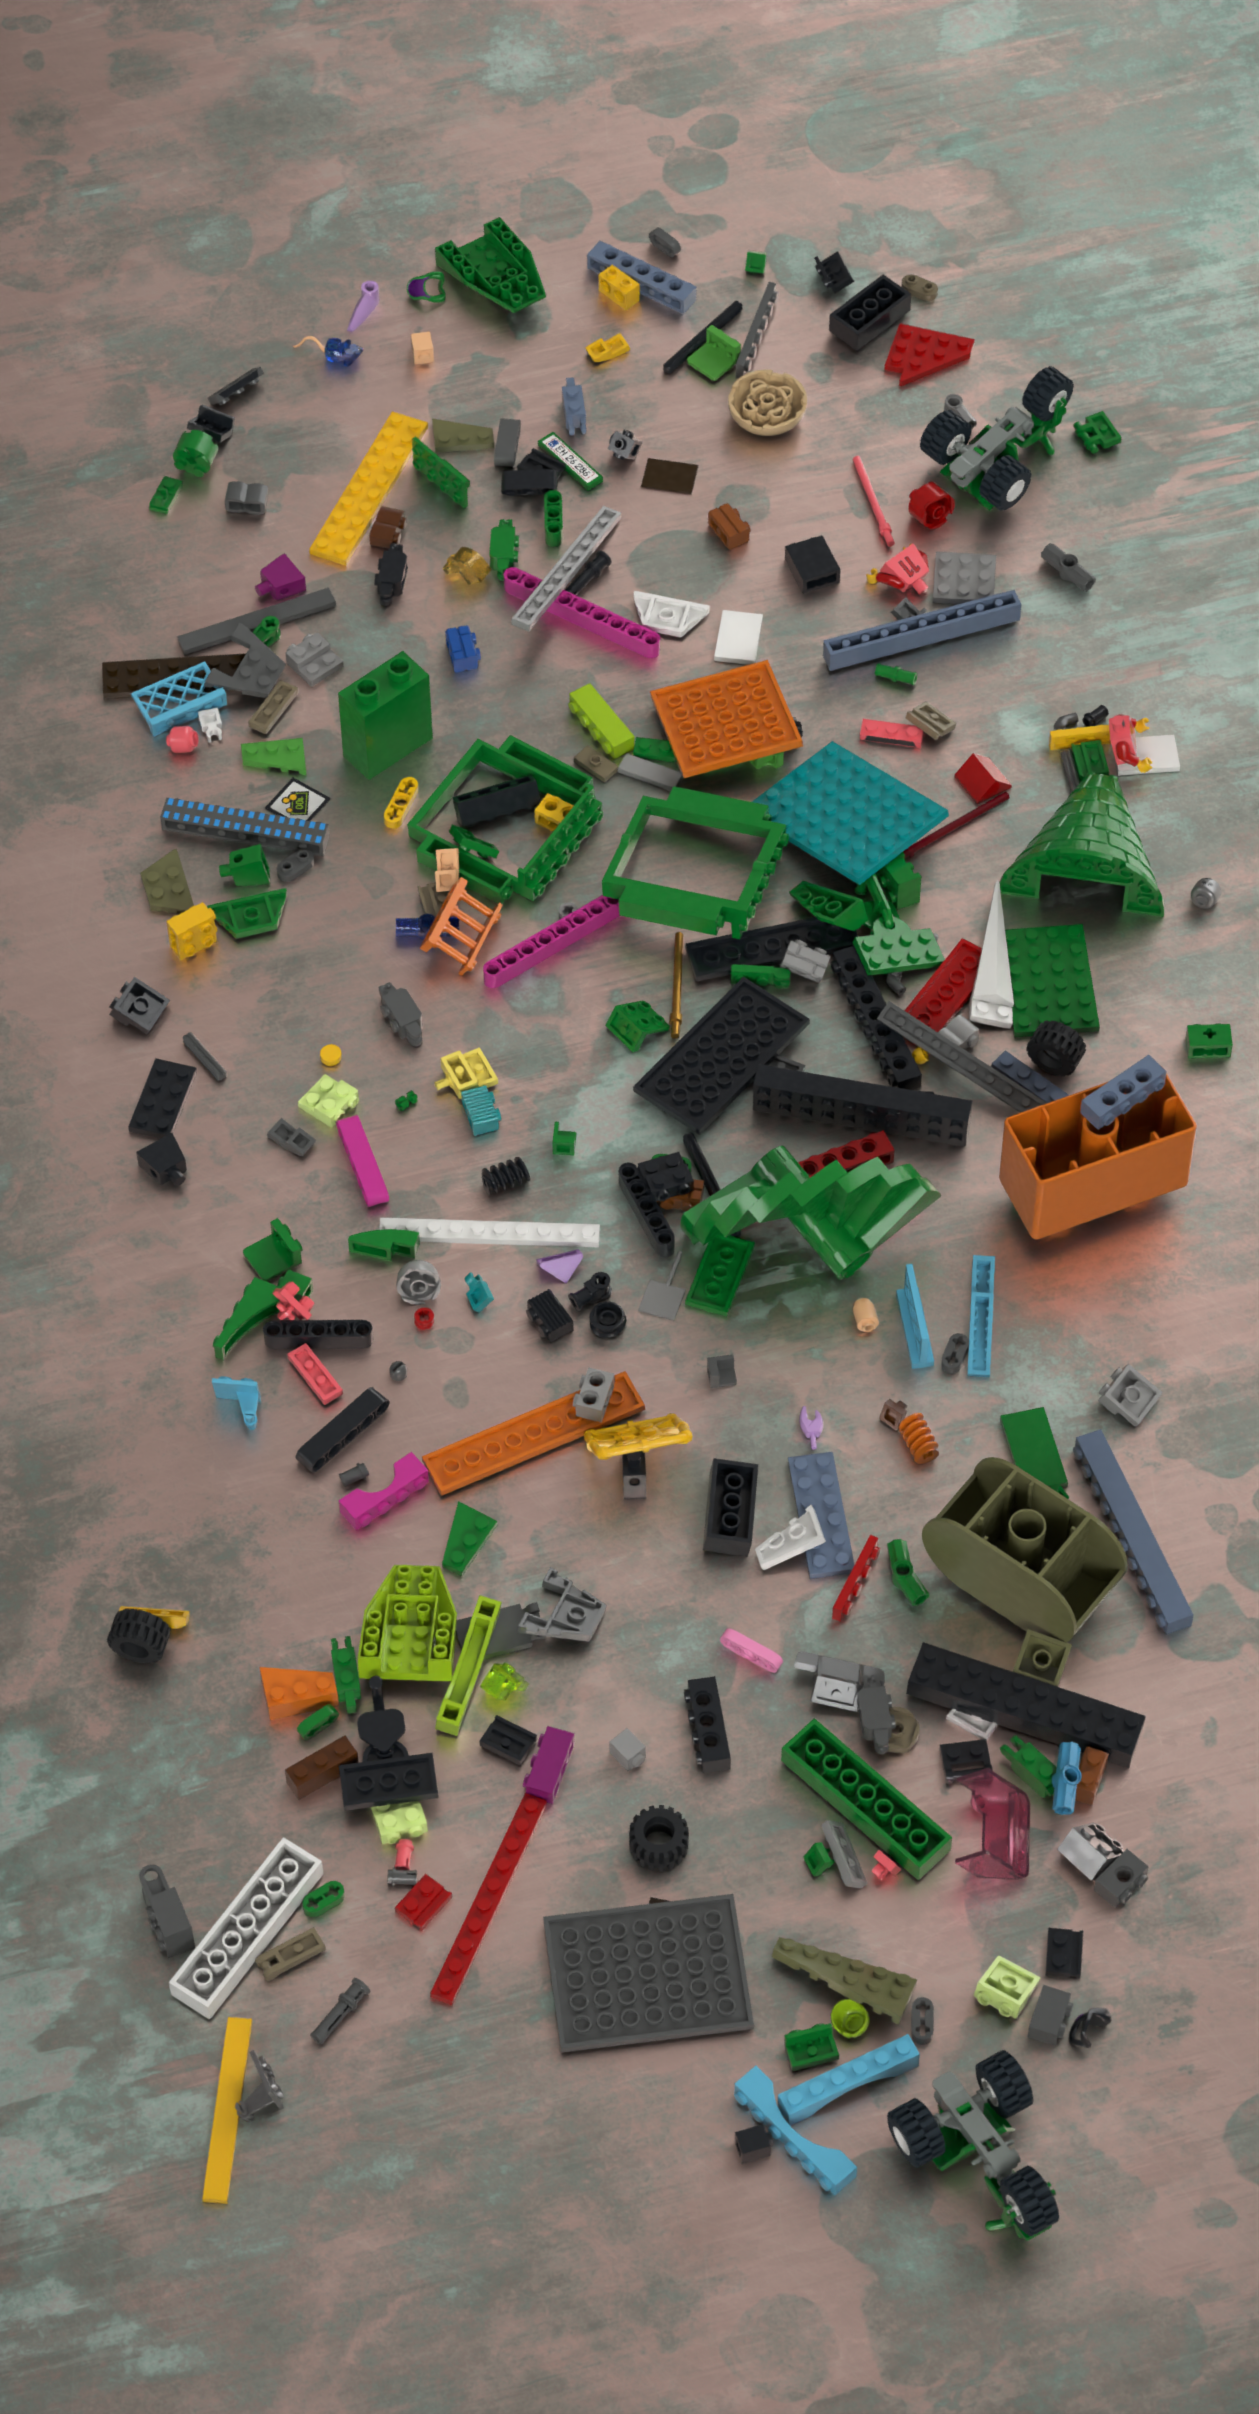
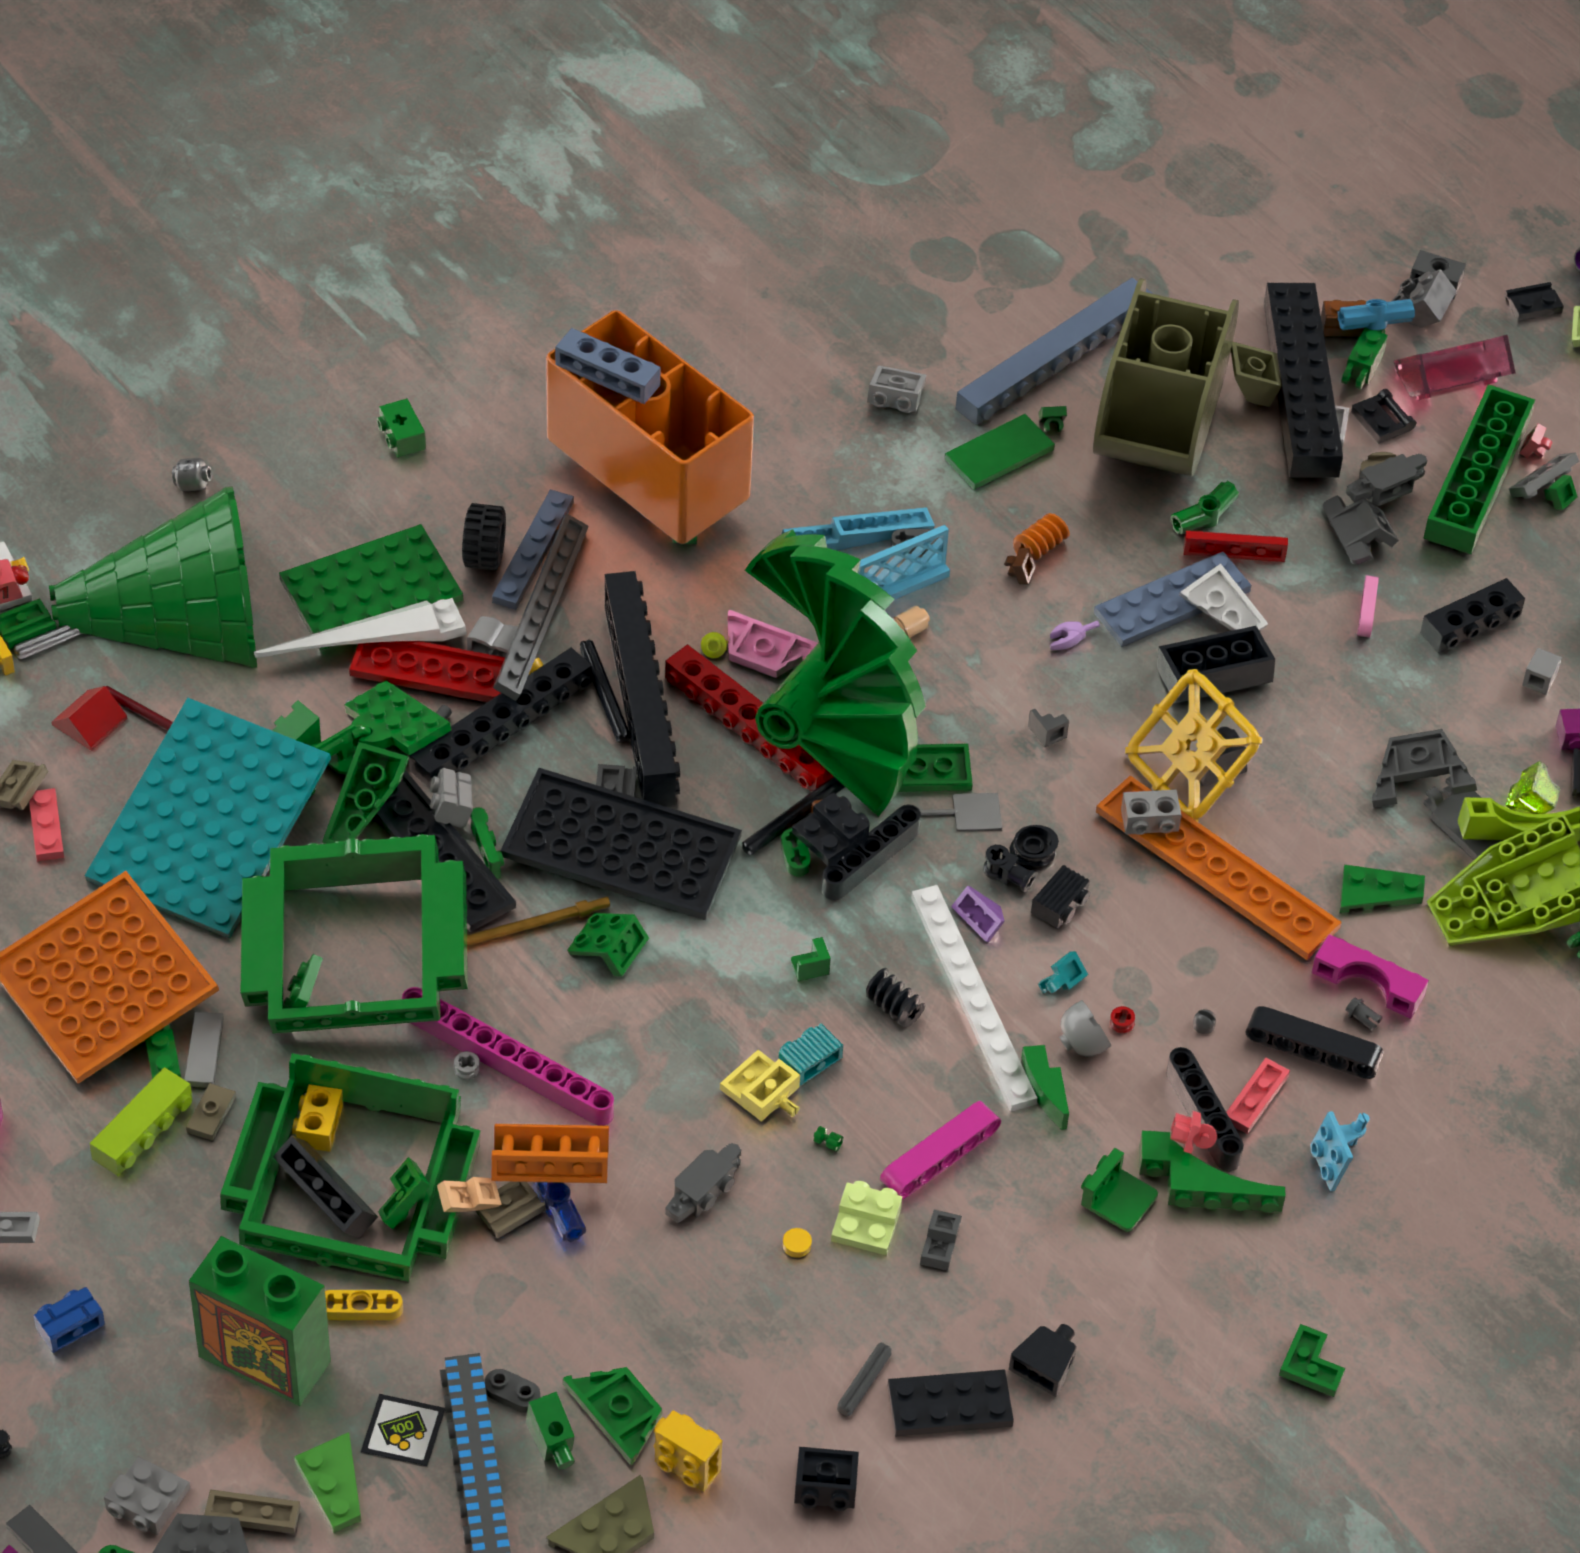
camera: 115 degrees left, 5 degrees down
none -> green plate [283,954,323,1009]
none -> green plate [1279,1324,1346,1397]

